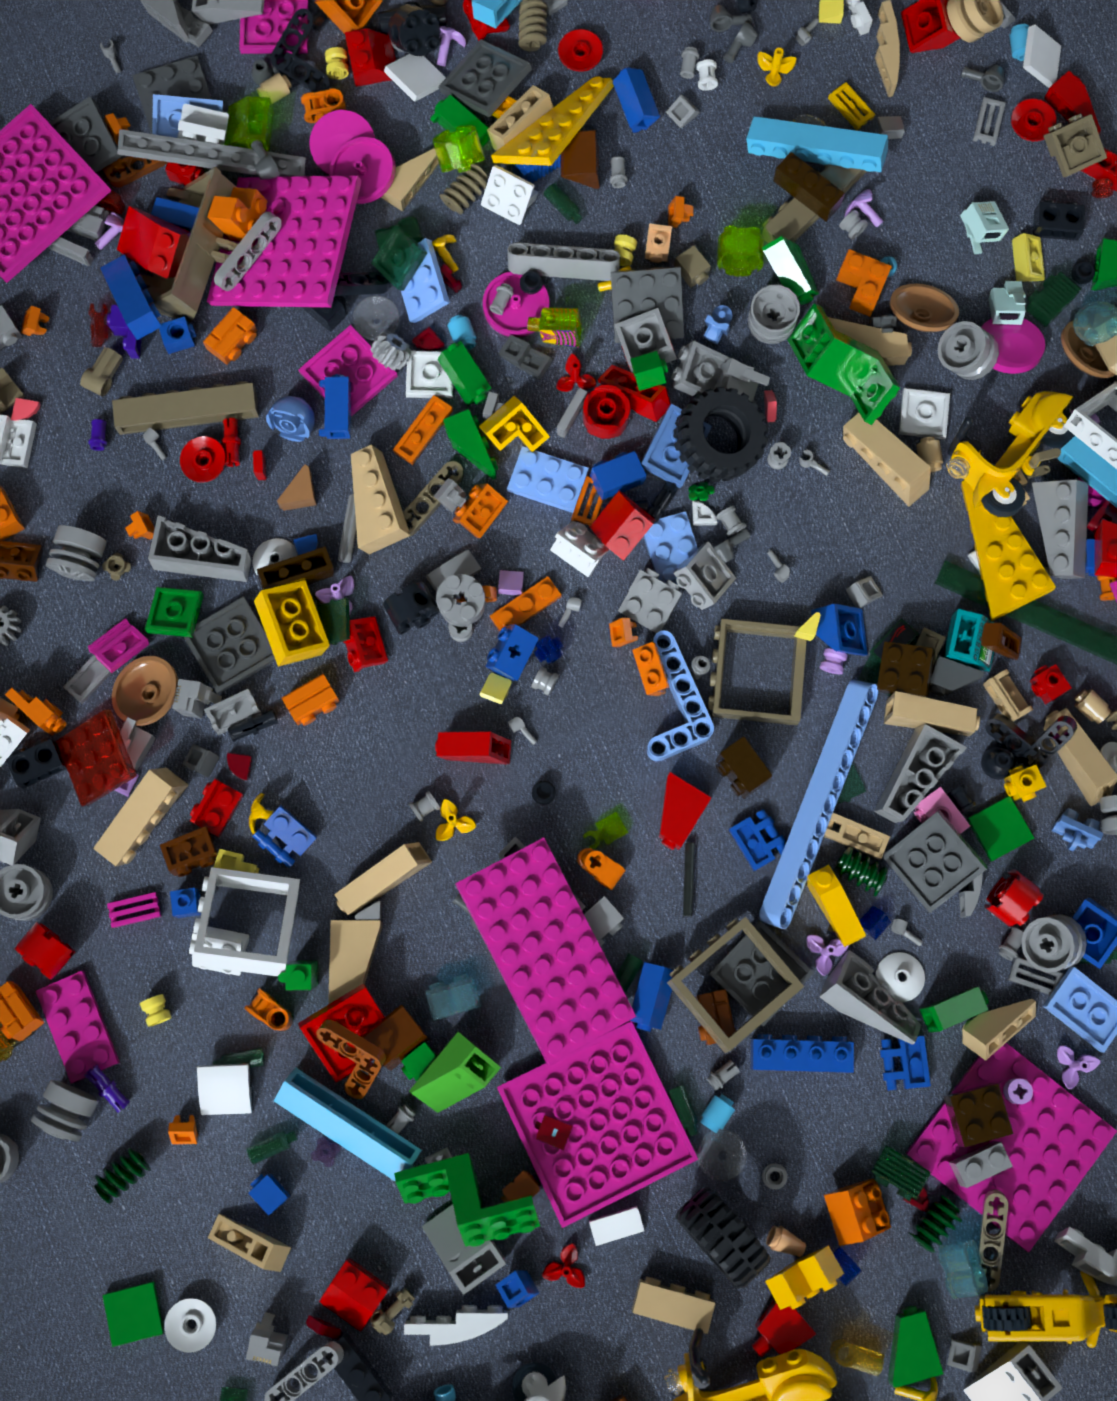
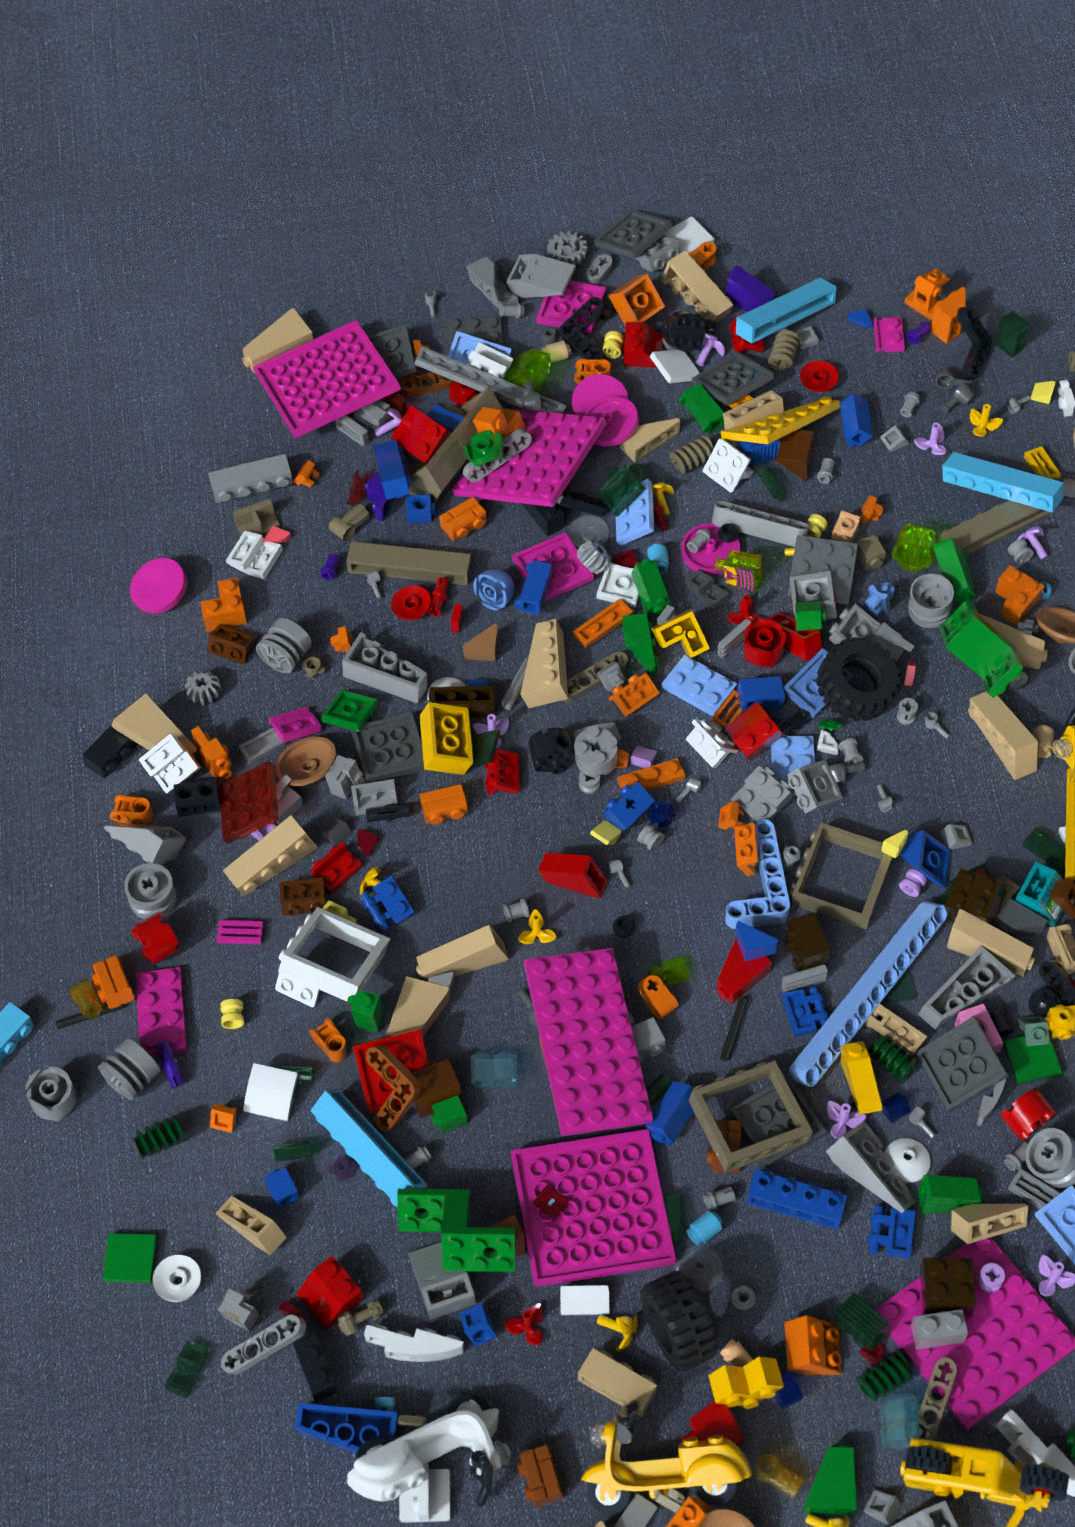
camera: 20 degrees right, 20 degrees down
blue brick [170,888,202,918] -> none
bright green slope [409,1032,501,1113] -> none
clear neon green brick [433,125,485,173] -> none
white bush [696,59,718,90] -> none
dark brown brick [773,152,845,222] -> none
white tile [898,388,950,440] -> none
none -> green plate [464,430,504,467]
none -> light grey pin [499,303,524,319]
none -> yellow plant [597,1314,638,1352]
none -> blue slope [735,921,779,962]
none -> light grey tile [781,964,828,993]
none -> lavender plant [914,423,947,455]
none -> sand green bracket [1018,1016,1049,1046]

